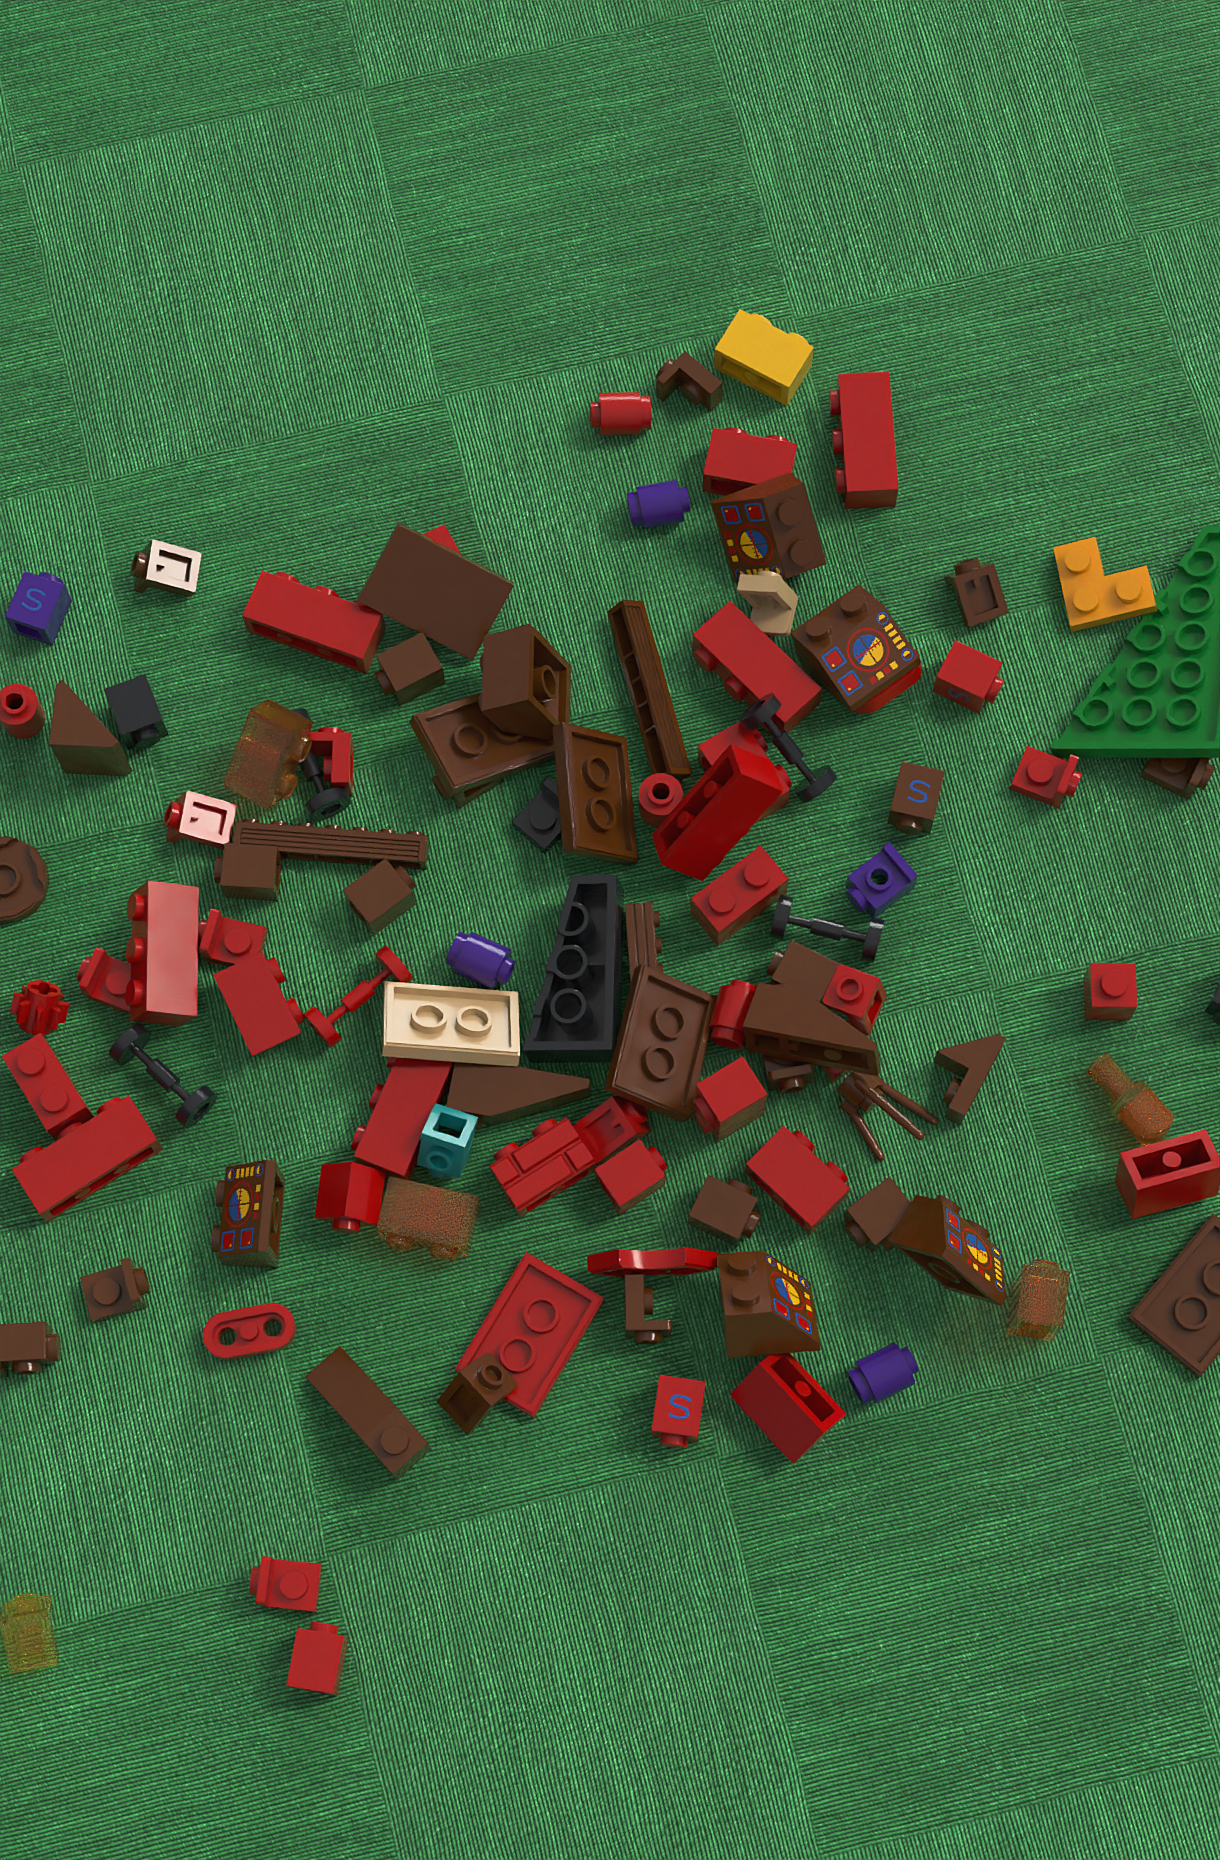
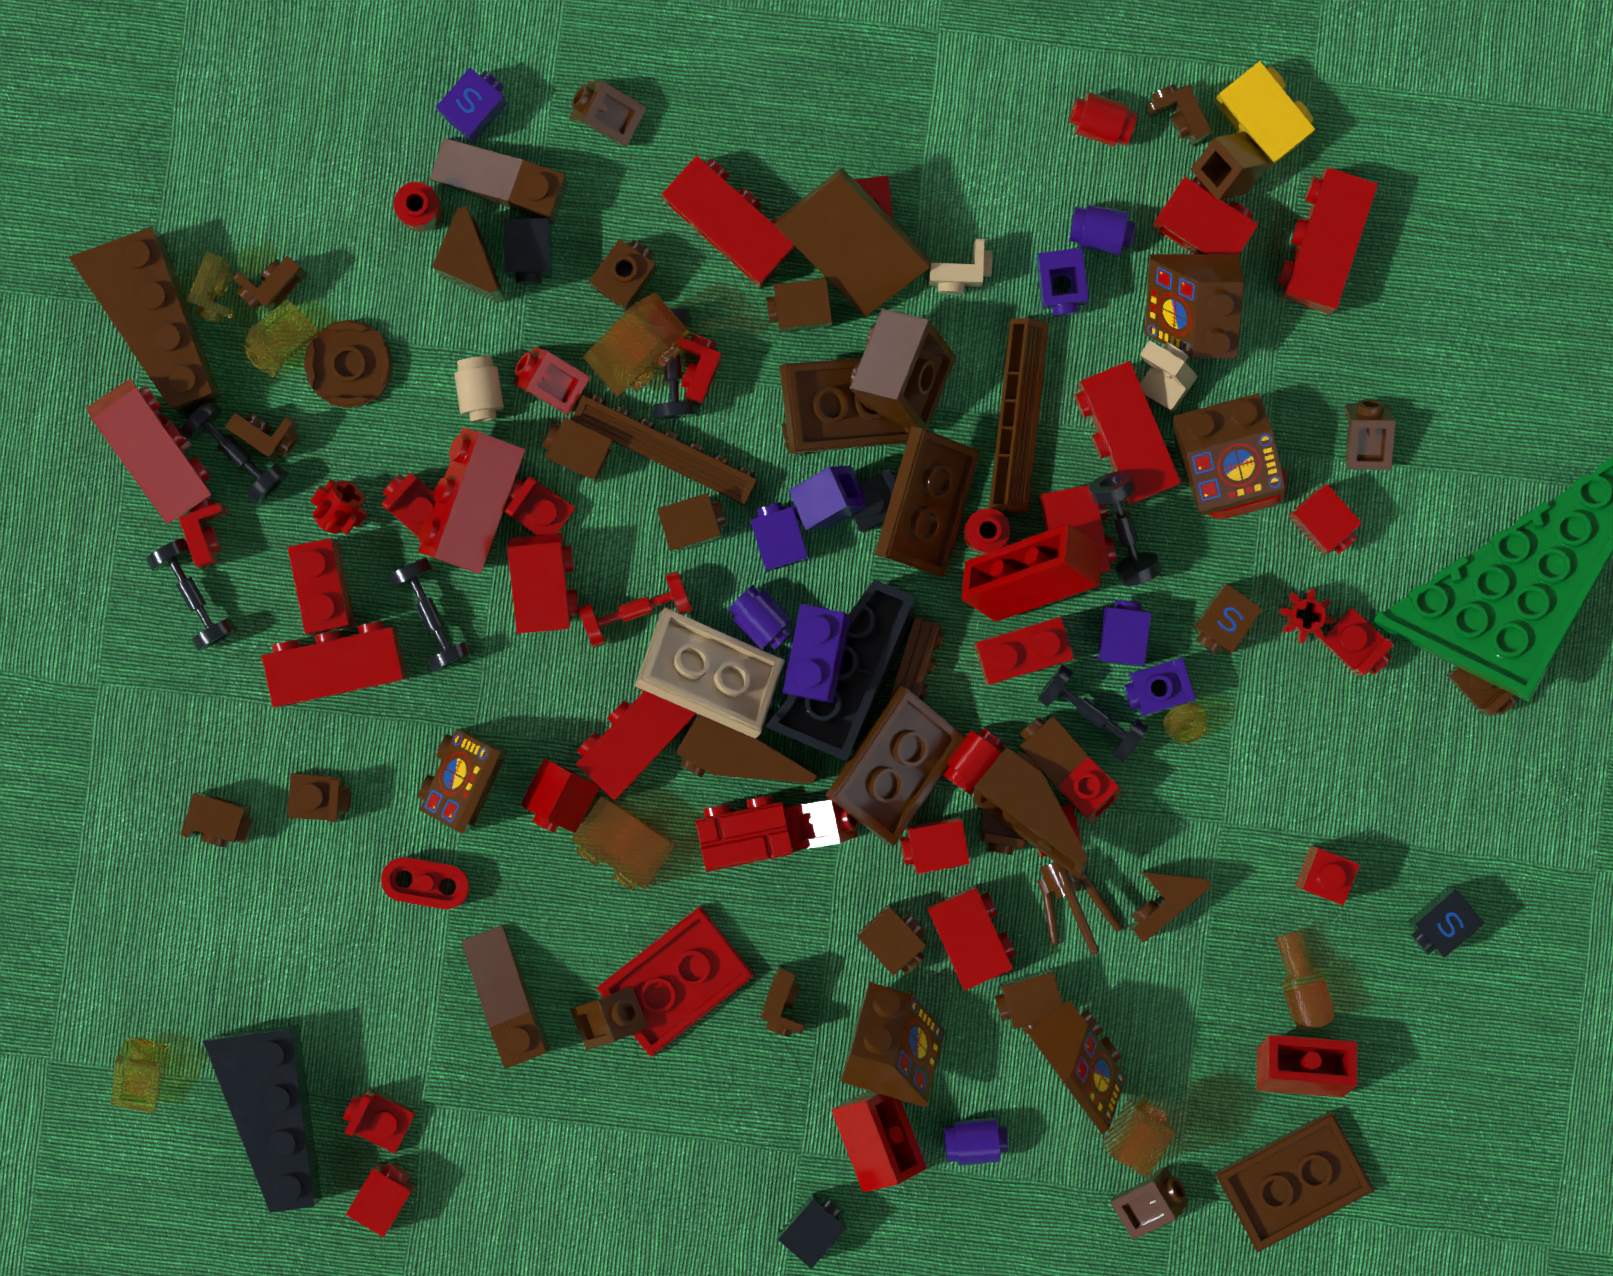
camera: 20 degrees right, 15 degrees up
teal brick [417,1103,478,1179] -> none
red tile [587,1247,718,1278] -> none
red brick [594,1139,668,1215] -> none
red brick [651,1375,706,1449] -> none
light orange plate [1053,537,1157,632] -> none
none -> black wedge [203,1024,322,1213]
none -> reddish brown slope [429,138,568,223]
none -> tan brick [454,356,504,423]
none -> reddish brown brick [589,239,657,312]
none -> dark purple brick [750,502,808,572]
none -> black brick [778,1193,847,1269]
none -> dark purple brick [783,604,851,703]
none -> dark purple brick [788,466,869,530]
none -> tan bracket [928,238,992,294]
none -> dark purple brick [1035,248,1089,317]
none -> dark purple brick [1097,600,1151,666]
none -> reddish brown bracket [1110,1167,1187,1240]
none -> clear yellow plate [1163,703,1207,744]
none -> reddish brown brick [1191,131,1272,200]
none -> red gear [1277,589,1335,644]

